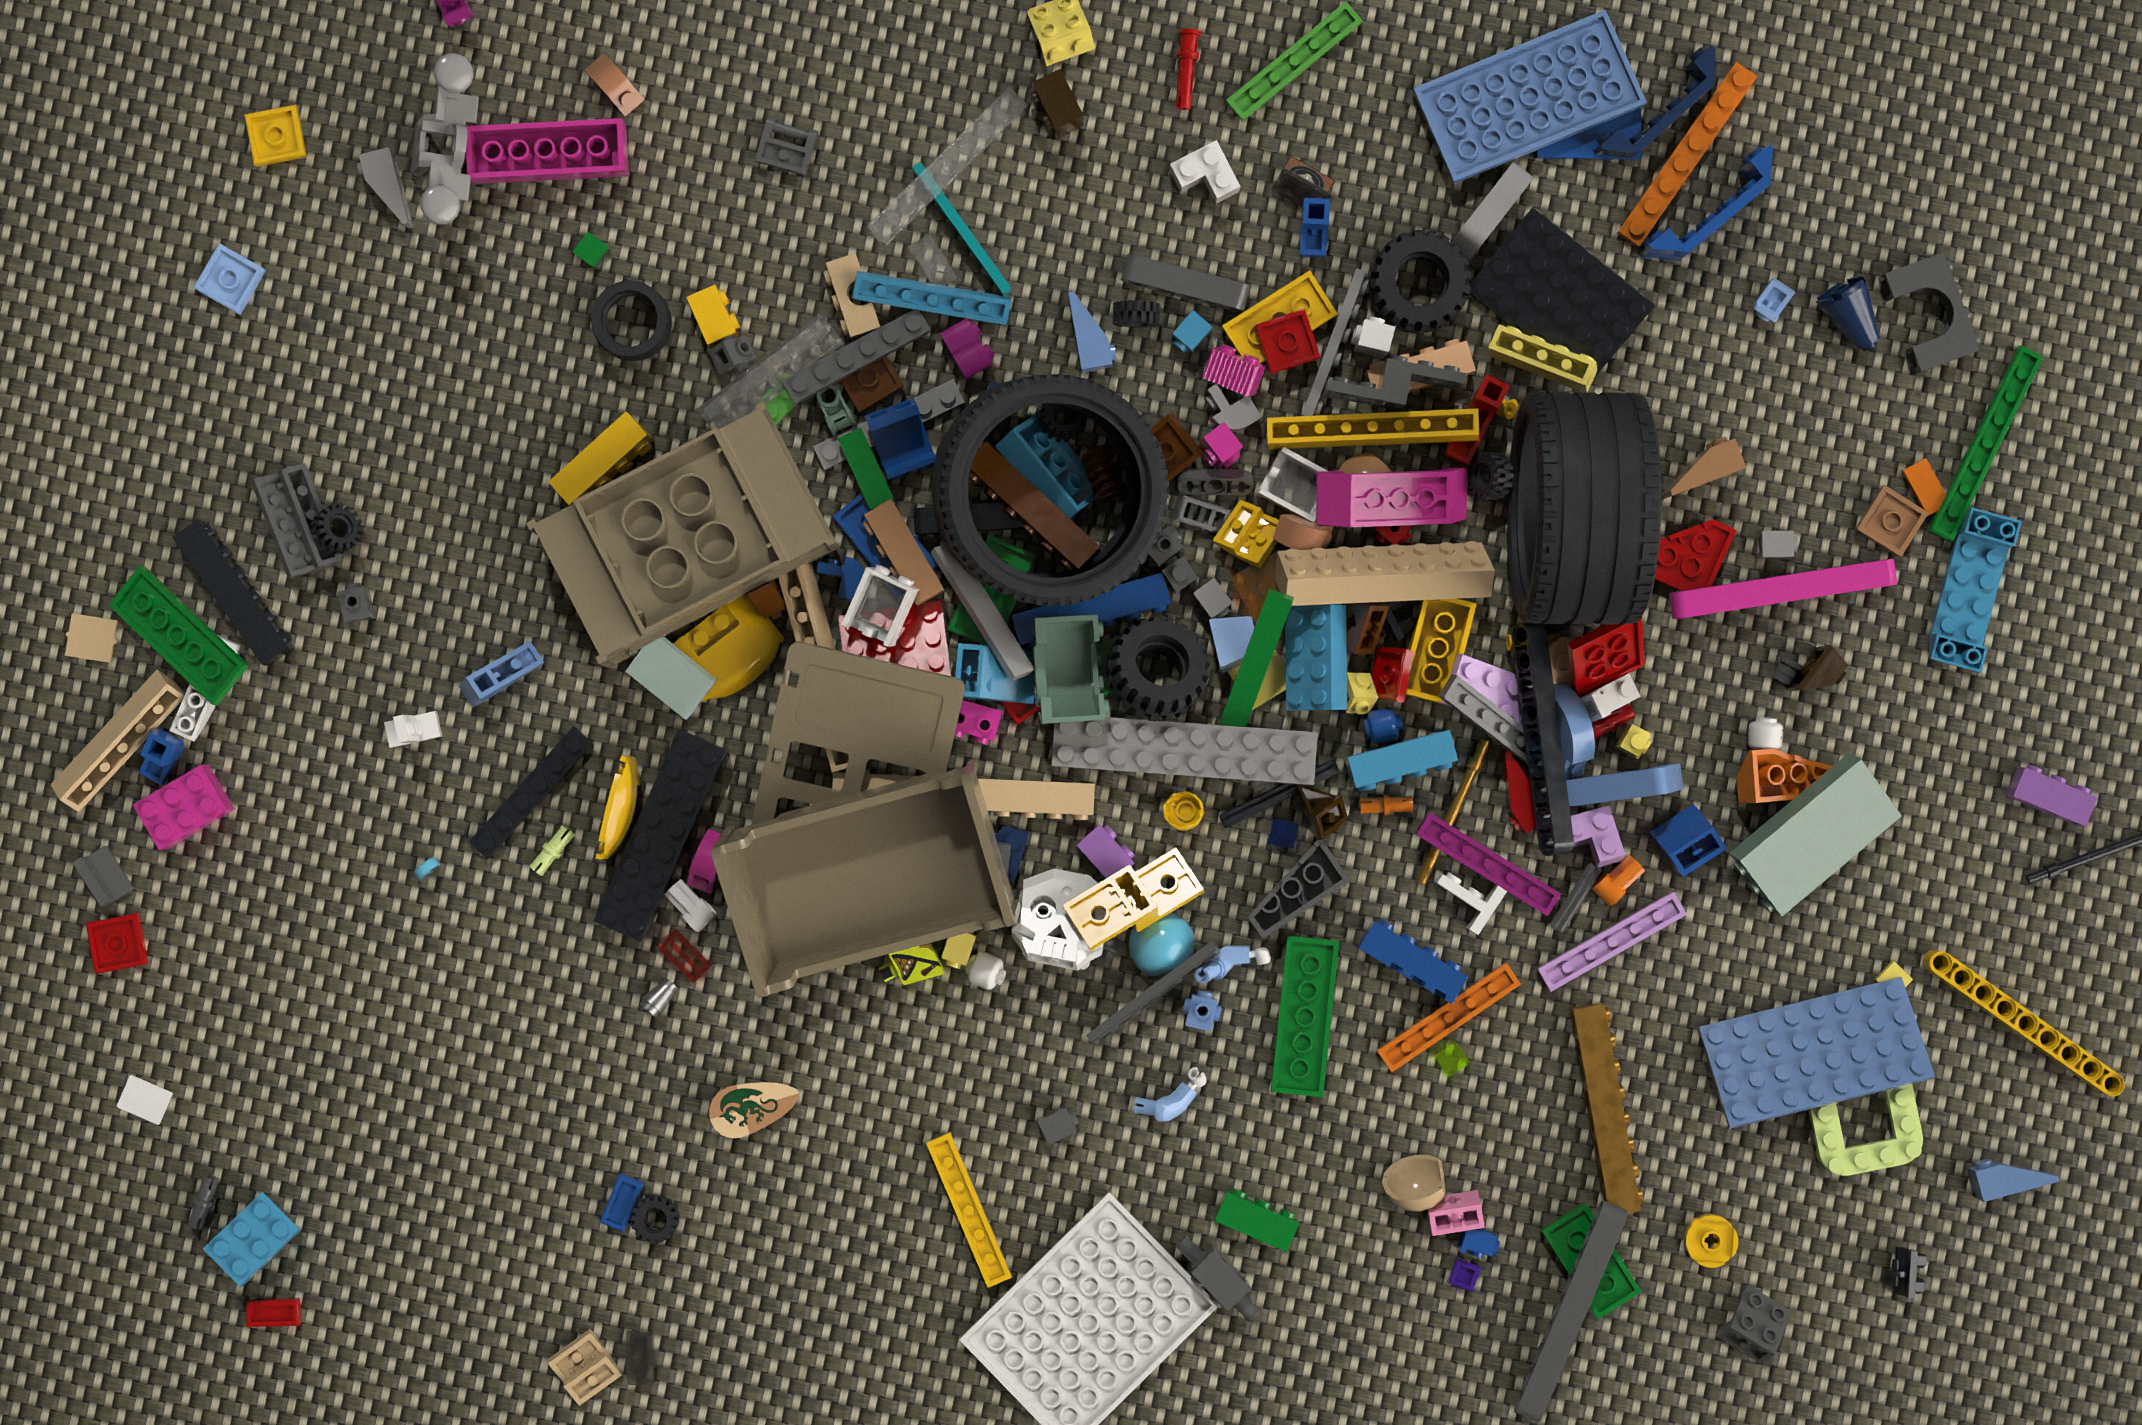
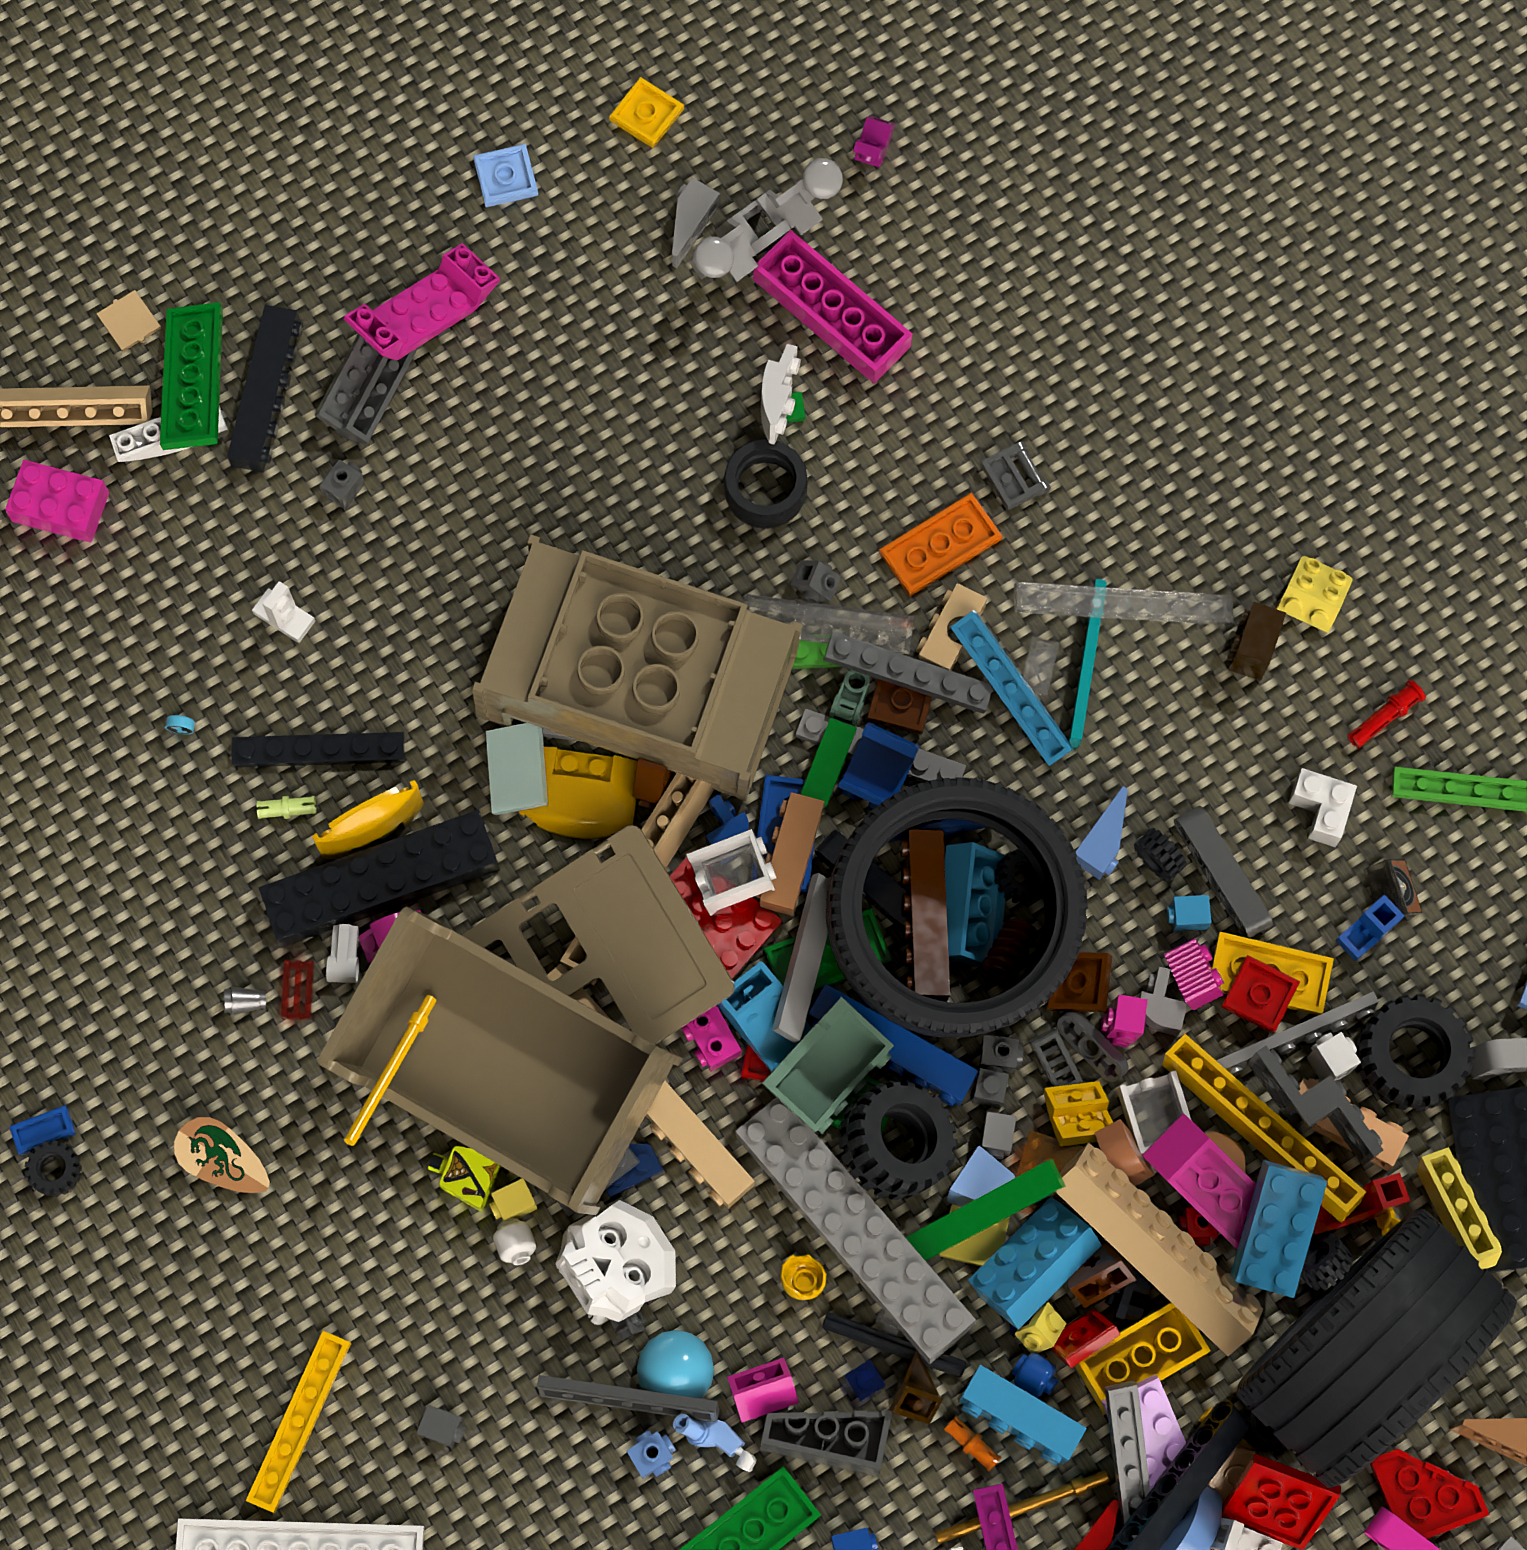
camera: 45 degrees right, 15 degrees down
blue brick [139,729,184,785] -> none
black tyre [310,503,363,554] -> none
medium blue slope [459,641,544,708] -> none
yellow brick [548,411,654,506] -> none
nougat brick [584,53,645,117] -> none
yellow brick [687,285,740,348] -> none
magenta brick [940,318,995,380] -> none
bracket [1062,848,1204,951] -> none
medium lavender brick [1077,824,1135,878] -> none
light blue arm [1133,1067,1206,1122] -> none
none -> dark pink slope [344,243,500,361]
none -> yellow bar [344,995,437,1146]
none -> dark pink brick [727,1358,799,1422]
none -> white slope [761,344,801,444]
none -> orange tile [879,492,1003,597]
none -> dark azure brick [1230,1160,1327,1298]

